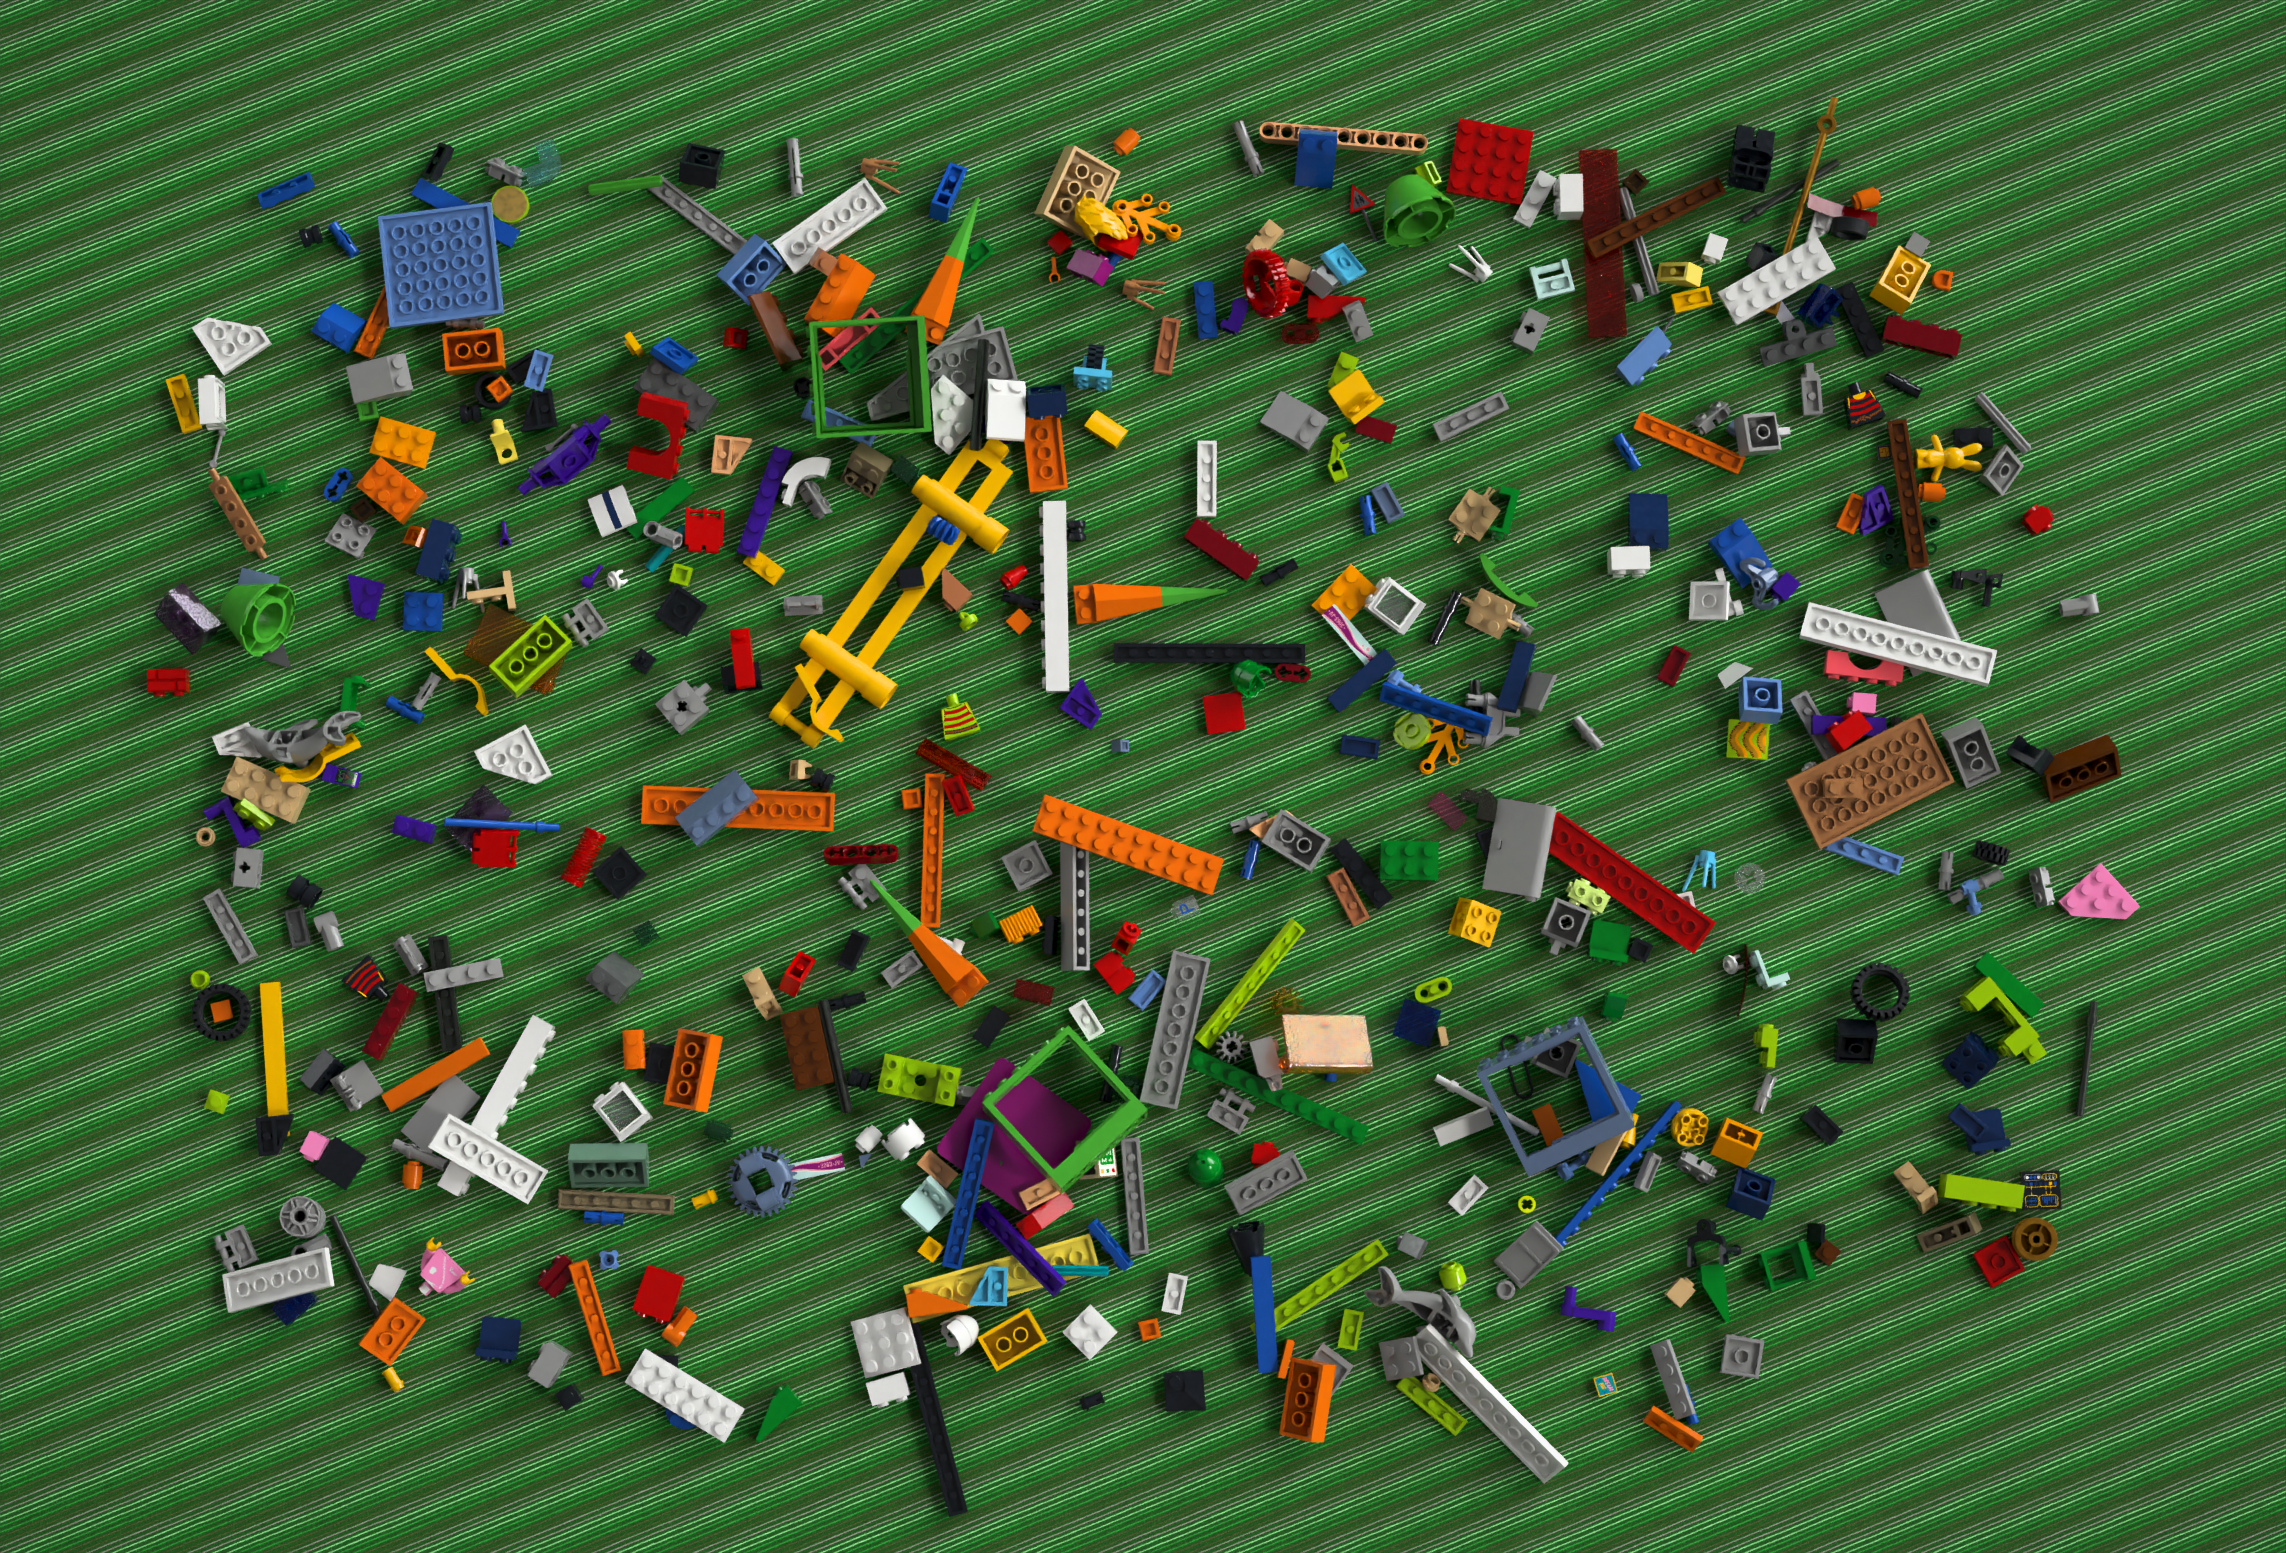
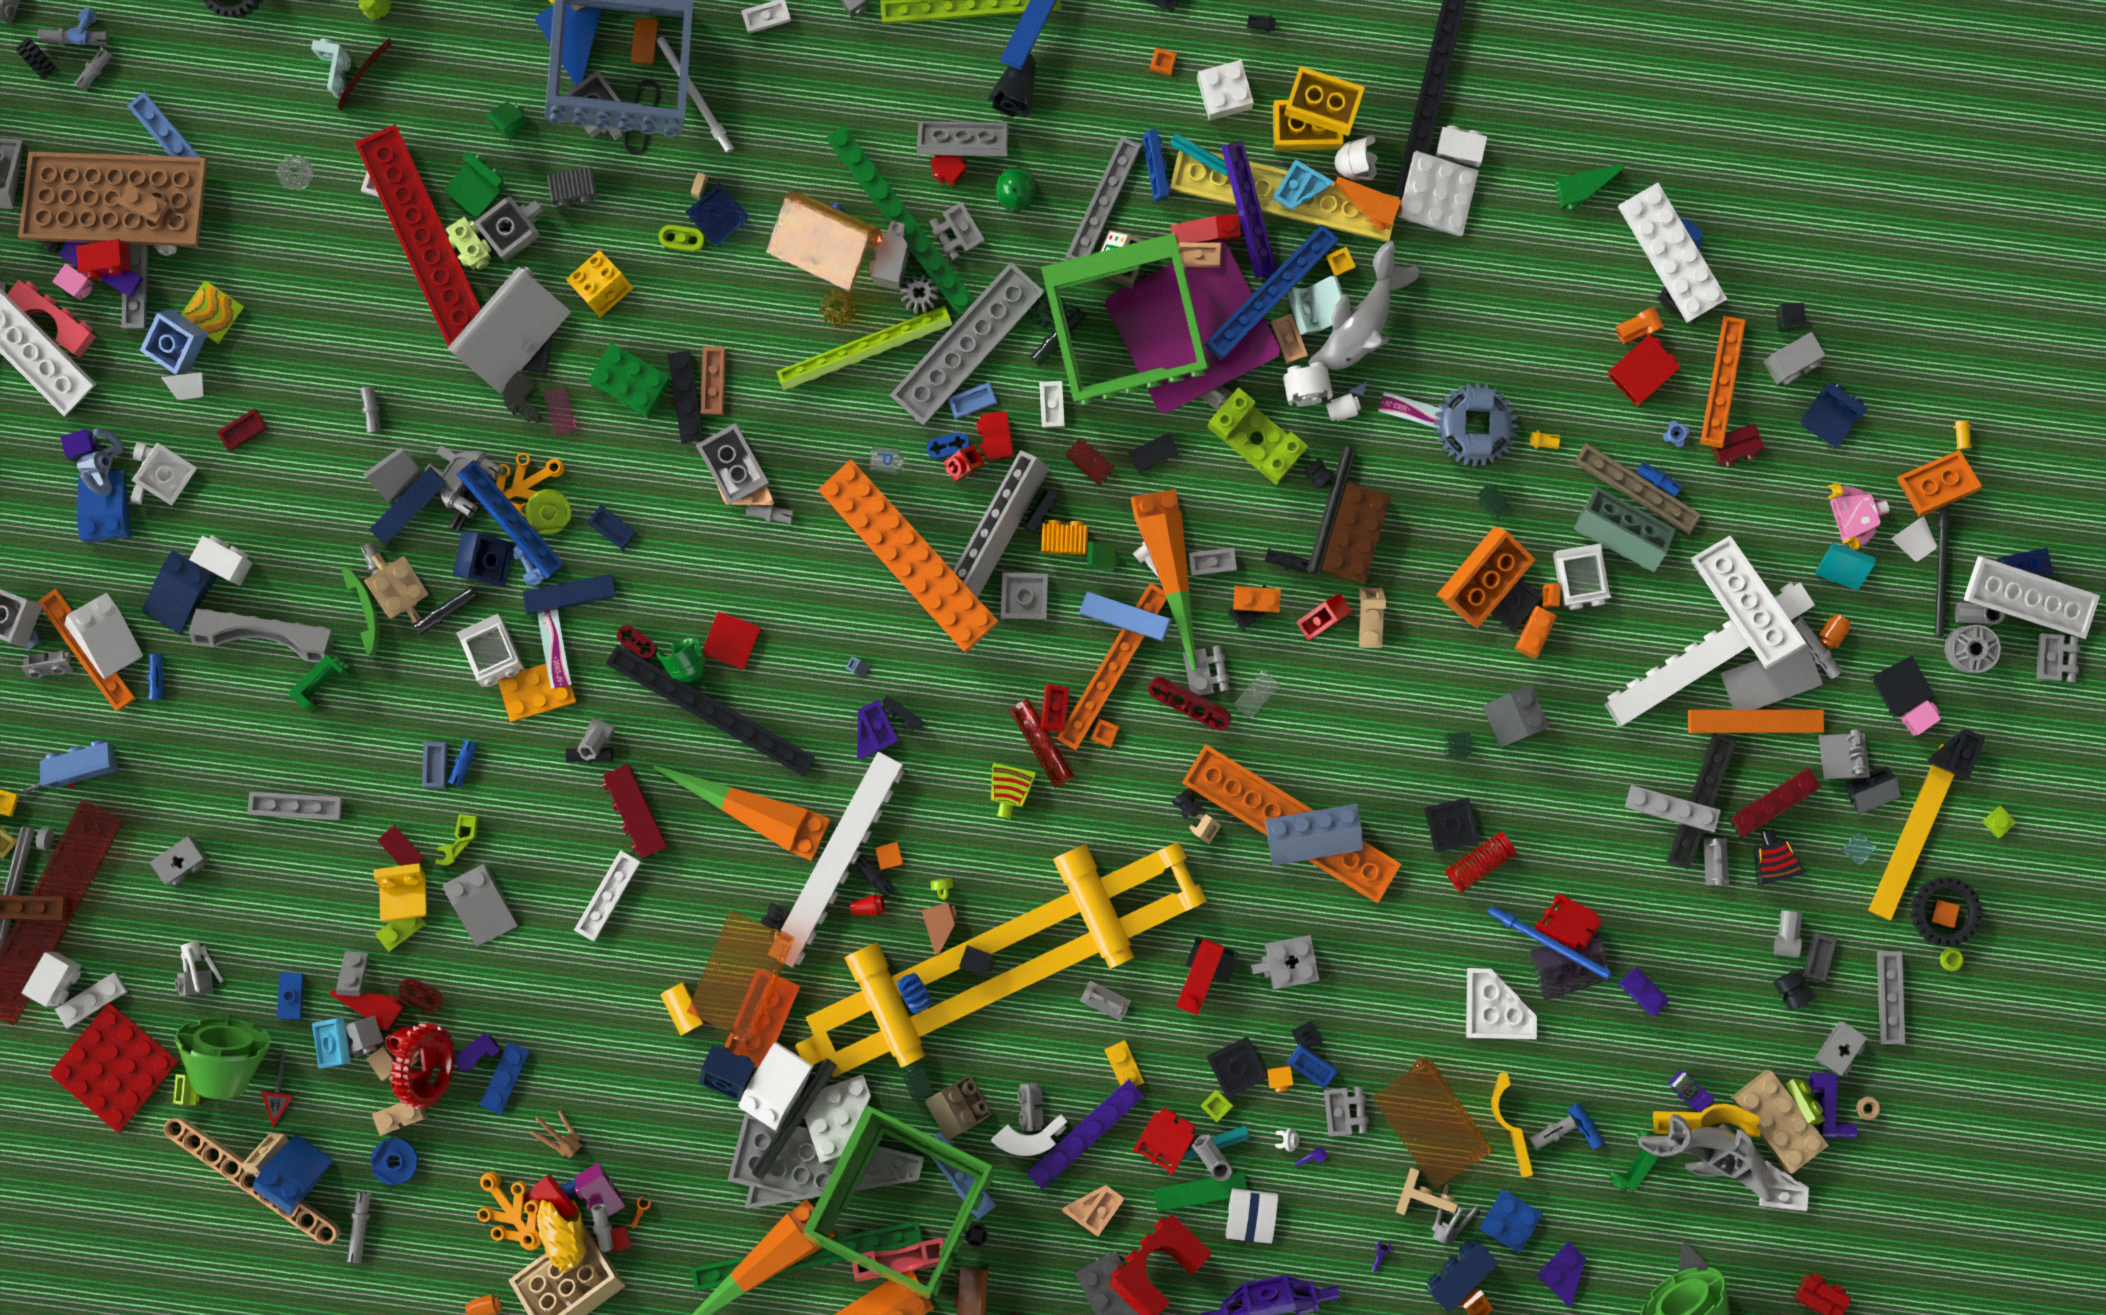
camera: 150 degrees left, 0 degrees up
lime brick [489,615,573,699] -> none
yellow piece [795,664,844,743] -> none
medium azure plate [1073,344,1112,391] -> none
nougat tile [1153,317,1181,376] -> none
white plate [1161,1273,1188,1315] -> none
blue pin [1240,839,1262,879] -> none
white tile [1433,1106,1494,1146] -> none
tan plate [1448,487,1501,544] -> none
light aqua plate [1529,259,1575,300] -> none
black plate [1627,937,1654,963] -> none
medium azure plant [1682,850,1716,892] -> none
white plate [1723,955,1744,974] -> none
none -> white slope [64,593,143,679]
none -> light grey bracket [175,970,213,996]
none -> light grey arch [189,609,334,663]
none -> tan plate [241,1133,289,1173]
none -> blue plate [277,973,304,1019]
none -> blue plate [371,1138,419,1185]
none -> dark blue slope [452,531,514,587]
none -> dark grey brick [547,167,598,208]
none -> light grey piece [577,717,615,761]
none -> light grey pin [591,1203,614,1252]
none -> clear orange door [687,910,795,1042]
none -> black plate [882,695,925,731]
none -> blue beam [927,433,969,460]
none -> medium blue tile [1079,592,1171,642]
none -> orange plate [1233,586,1281,613]
none -> clear panel [1233,669,1280,720]
none -> light orange plate [1266,1066,1293,1092]
none -> yellow brick [1284,66,1365,136]
none -> blue plate [1287,1044,1338,1089]
none -> light grey animal [1308,241,1420,370]
none -> orange tile [1542,583,1560,608]
none -> teal tile [1815,543,1876,590]
none -> clear light blue piece [1841,833,1876,865]

